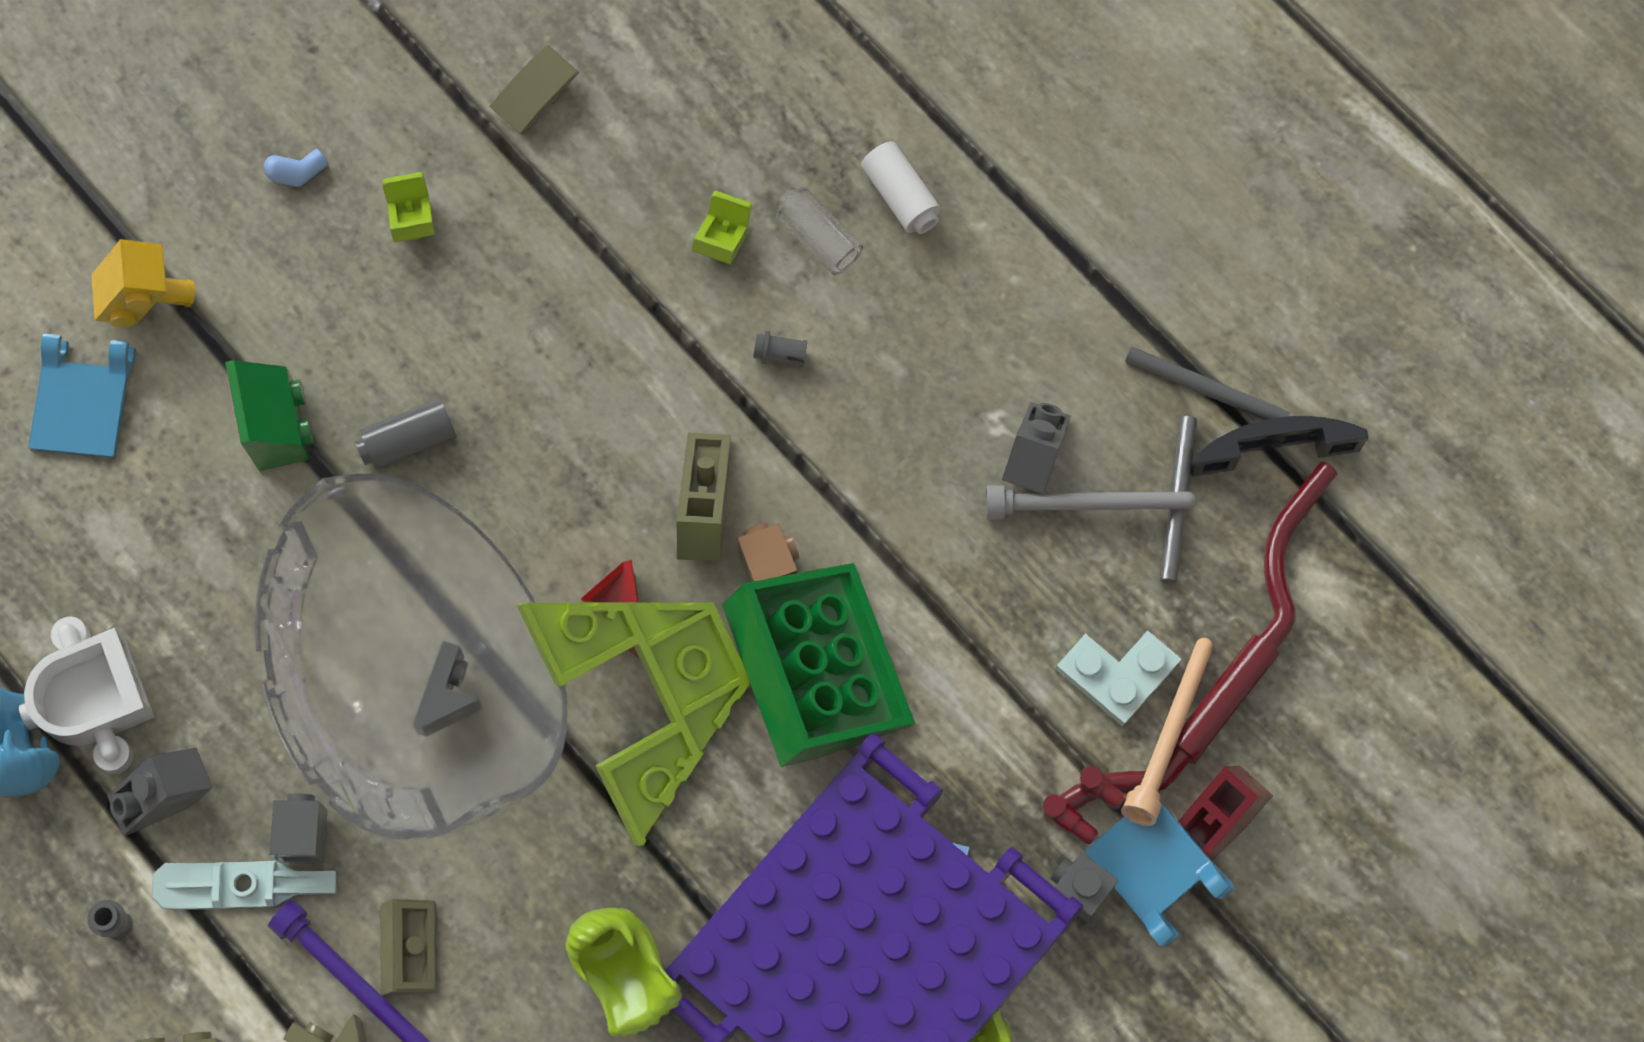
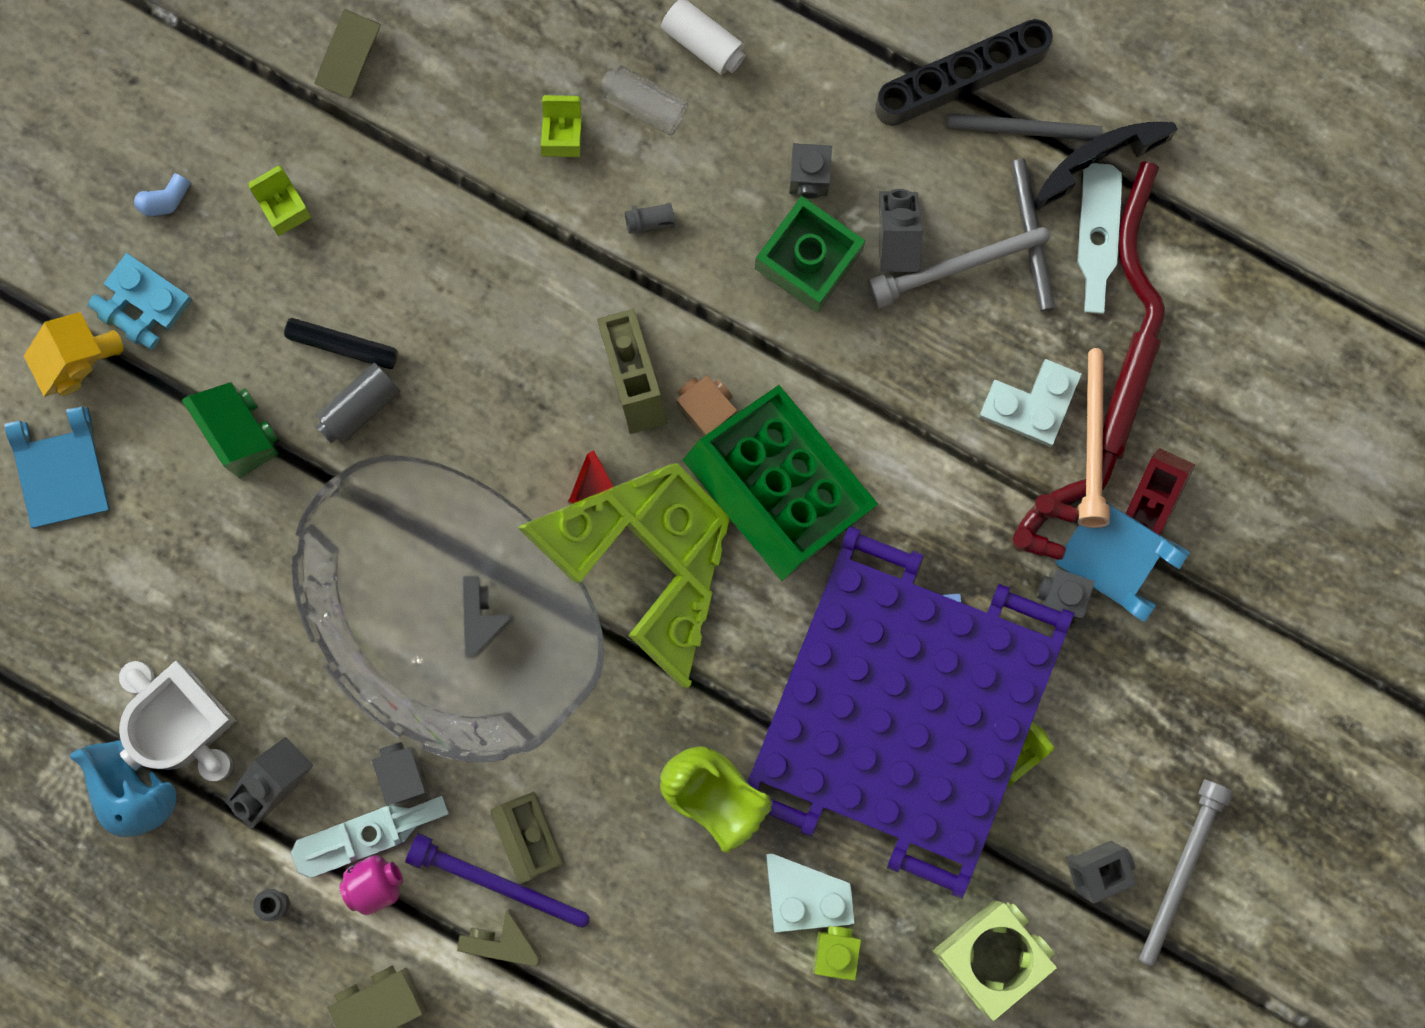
camera: 20 degrees left, 10 degrees up
none -> medium azure plate [87,253,192,350]
none -> black axle [284,318,398,369]
none -> dark pink head [339,855,403,915]
none -> green brick [755,195,866,313]
none -> dark grey brick [789,143,832,198]
none -> black beam [875,19,1053,126]
none -> light aqua piece [1077,163,1122,314]

